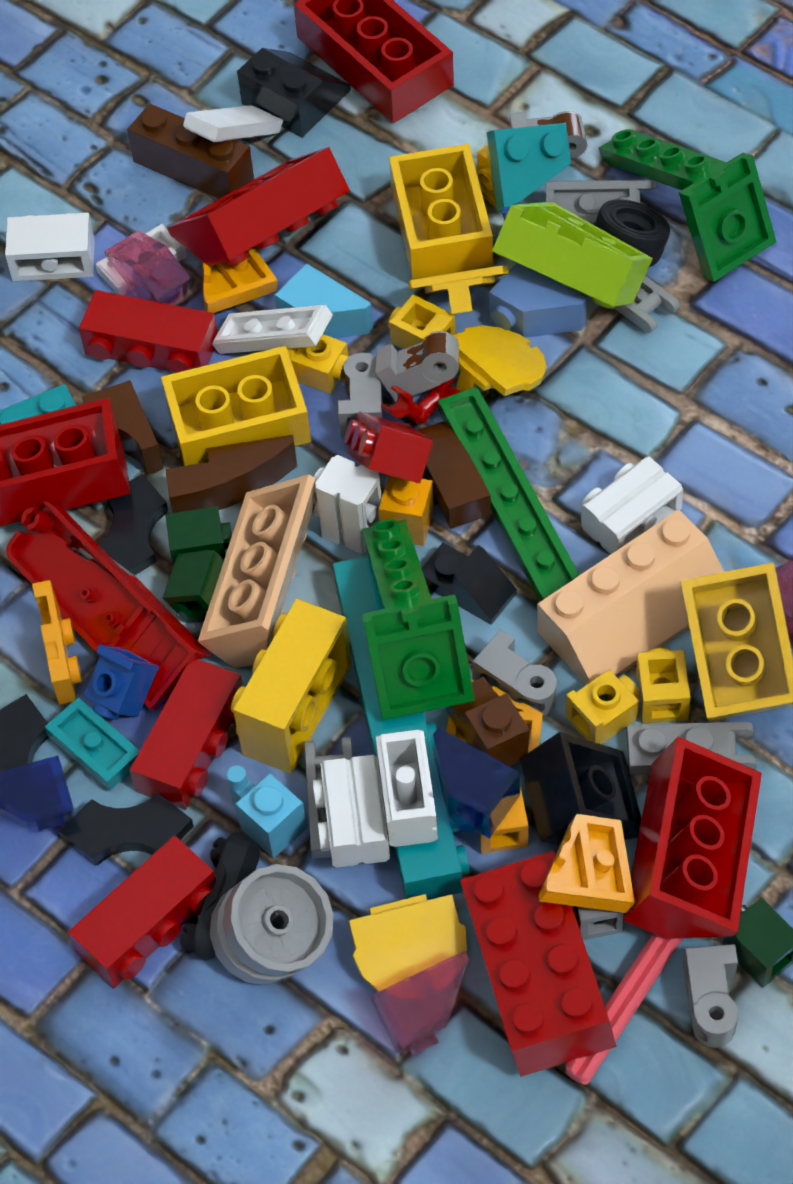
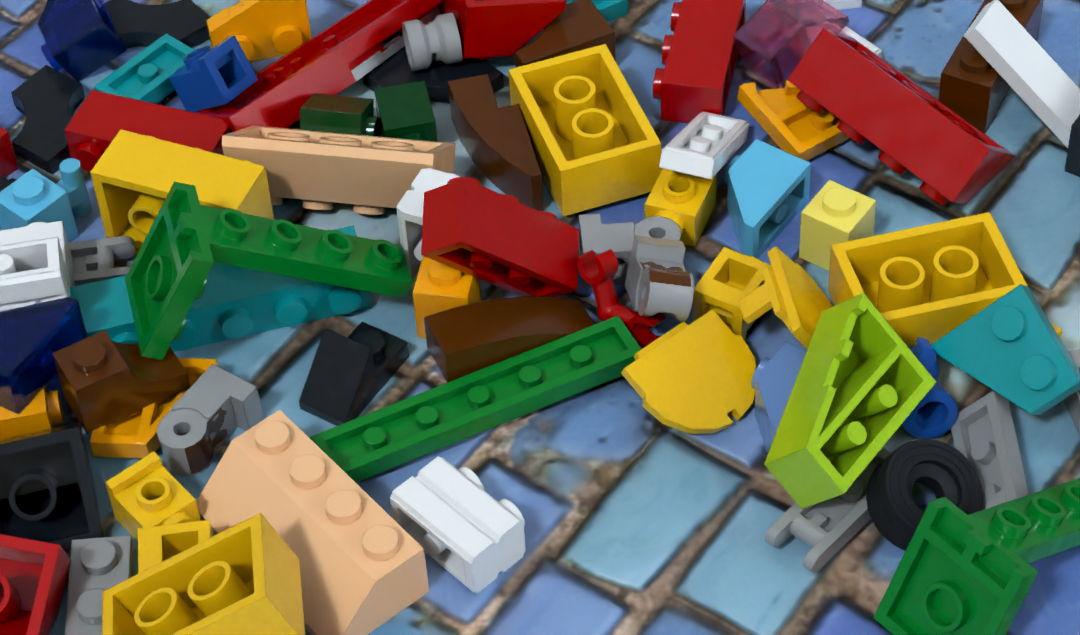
camera: 85 degrees right, 10 degrees down
none -> light grey wheel [402,12,463,71]
none -> light yellow brick [799,180,877,271]

